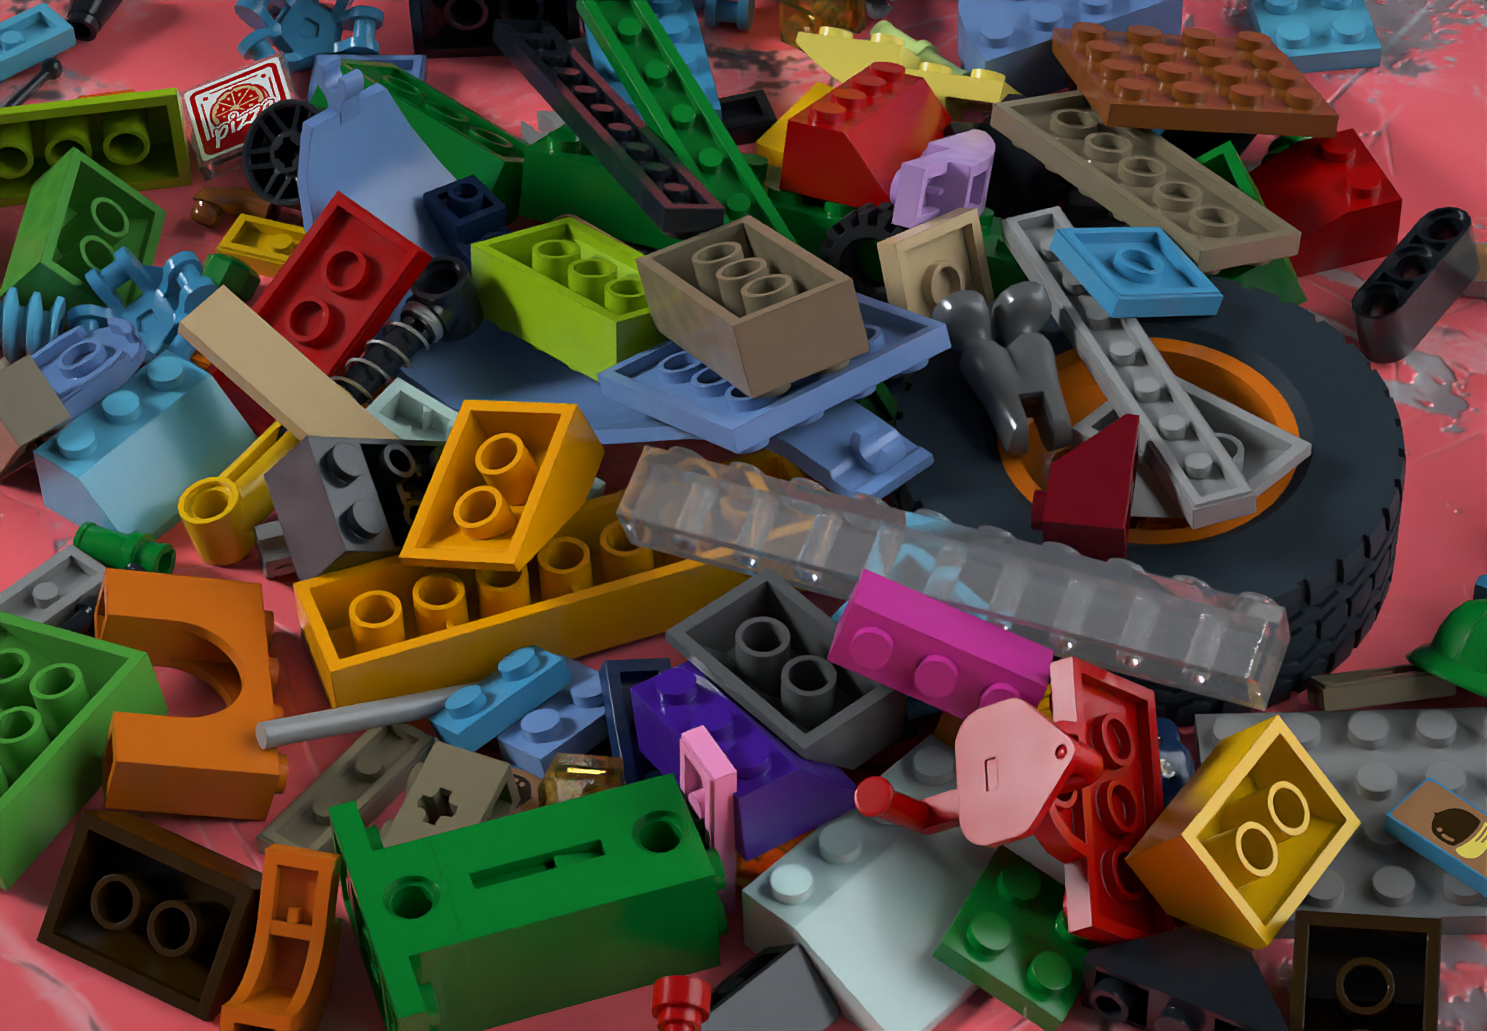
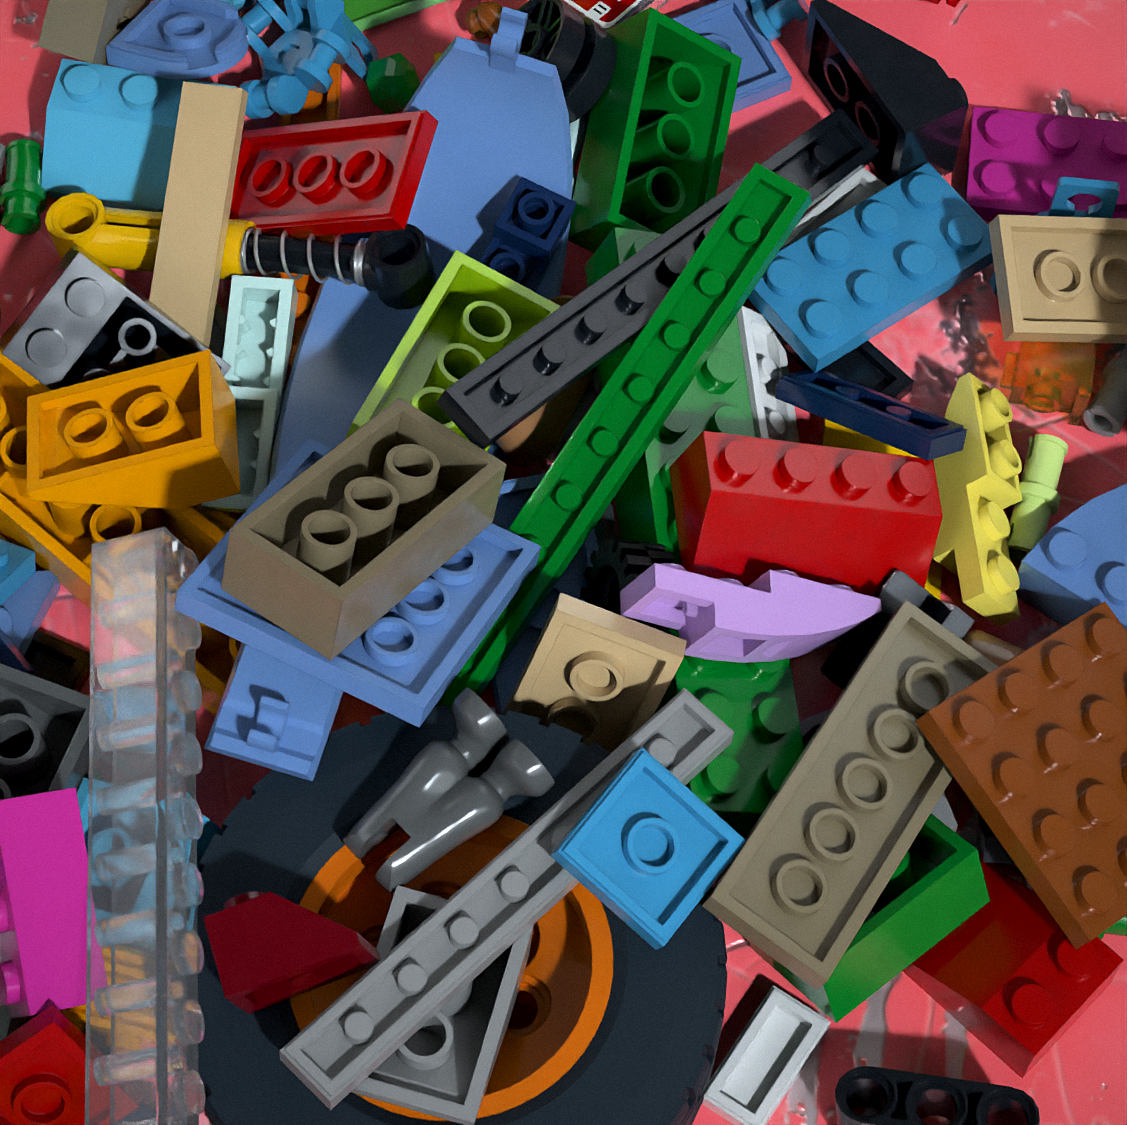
camera: 60 degrees right, 20 degrees up
none -> dark blue tile [775,369,967,461]

